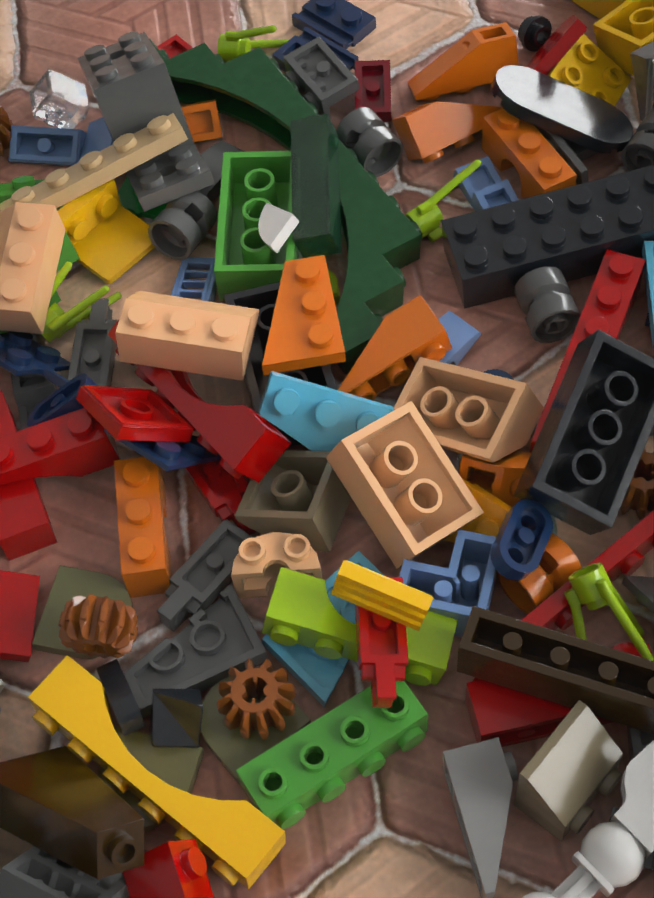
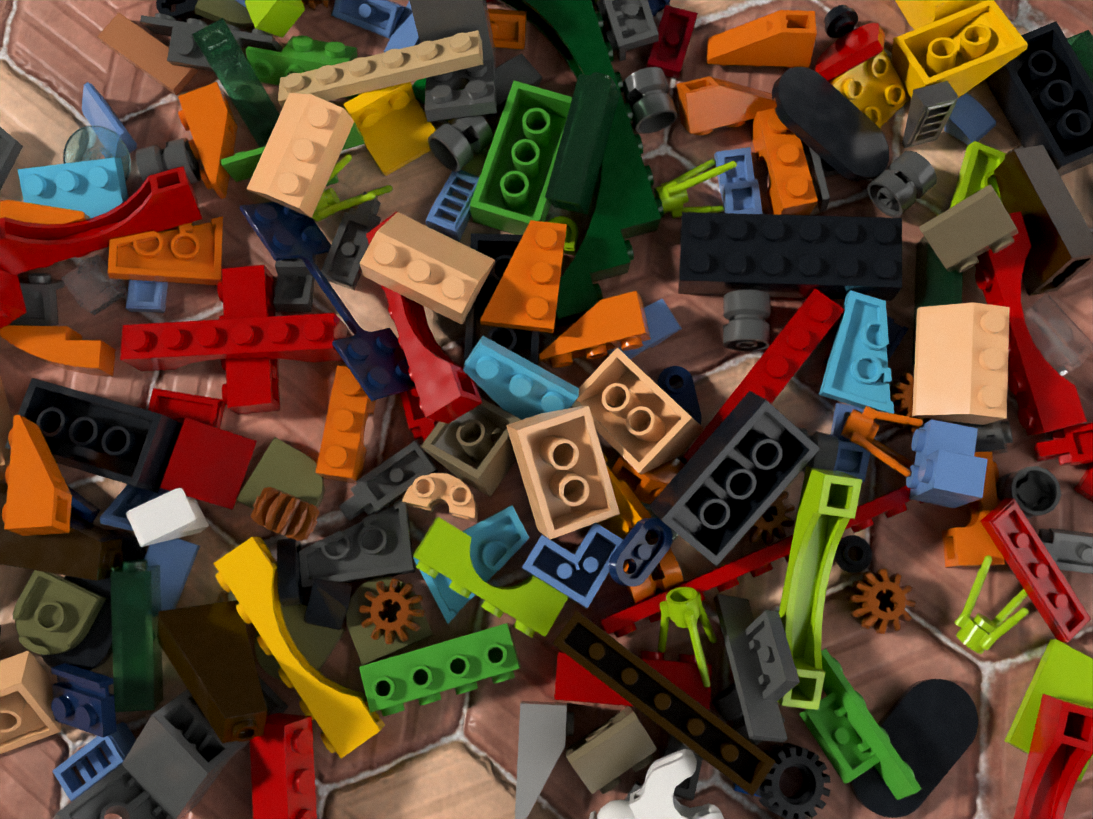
camera: 15 degrees right, 20 degrees up
dark blue plate [27,373,98,427] -> none
red tile [76,385,194,443] -> none
white tile [258,203,300,253] -> none
yellow tile [331,560,433,631] -> none
red hinge [355,576,409,708] -> none

